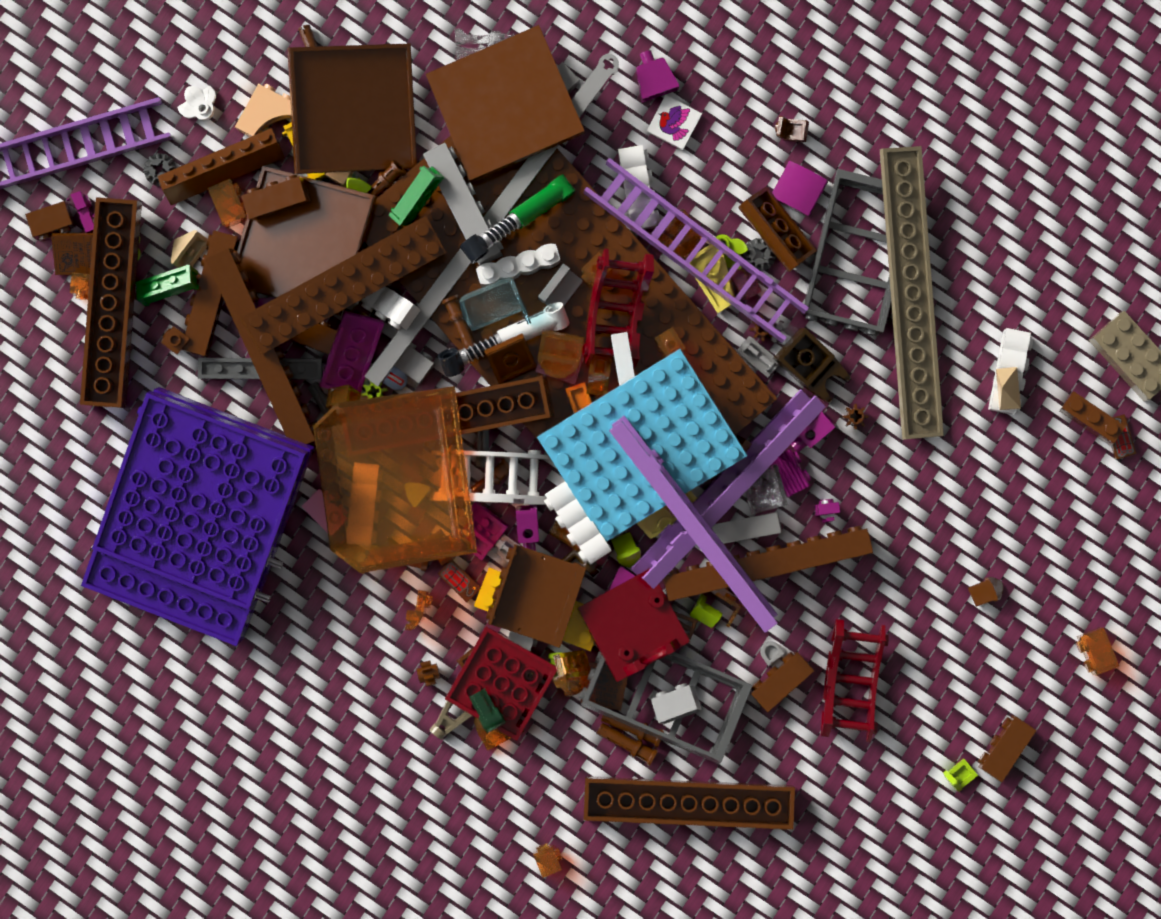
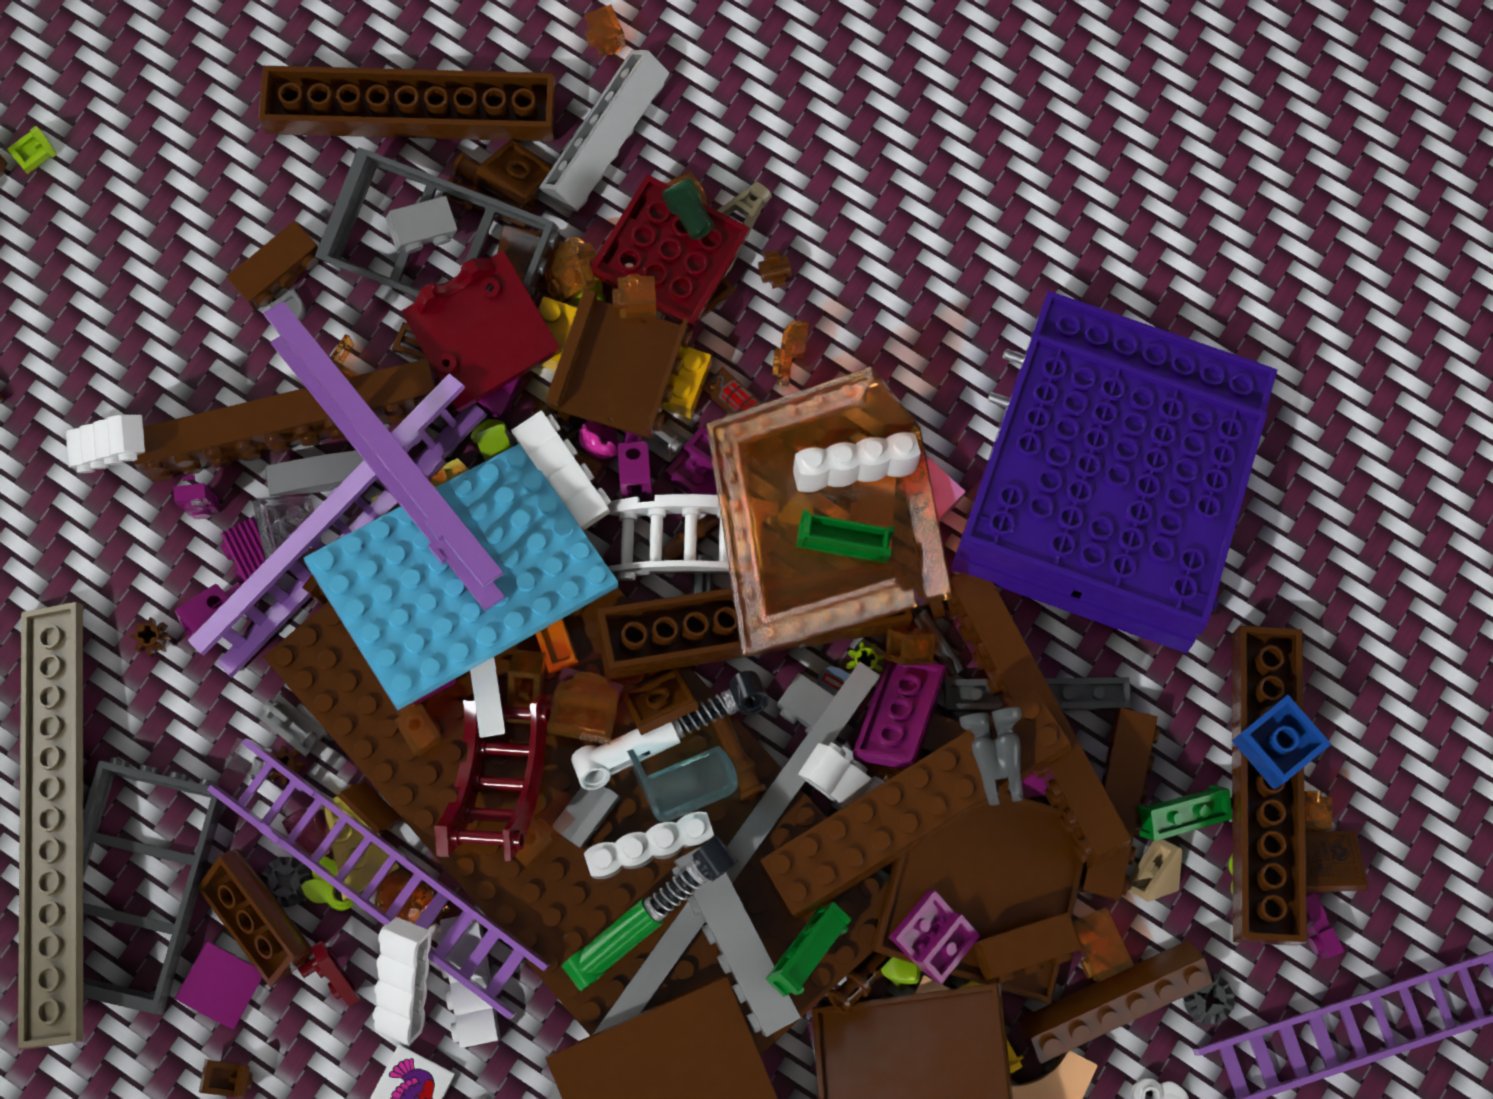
camera: 175 degrees right, 10 degrees down
reddish brown brick [25,201,76,242] -> none
reddish brown bracket [161,326,190,354] -> none
lime tile [690,594,723,629] -> none
dark brown brick [773,328,851,404] -> none
dark red fence [821,619,889,742] -> none
none -> white brick [66,415,145,473]
none -> dark red plate [298,940,360,1007]
none -> dark orange piece [337,781,402,834]
none -> white brick [373,917,431,1046]
none -> reddish brown tile [476,139,553,206]
none -> light grey brick [539,50,670,212]
none -> dark pink hair [578,421,621,459]
none -> clear orange brick [613,274,656,318]
none -> white brick [793,432,921,492]
none -> green container [796,510,895,564]
none -> magenta slope [889,889,980,985]
none -> dark grey piece [959,707,1023,806]
none -> blue brick [1232,695,1331,790]

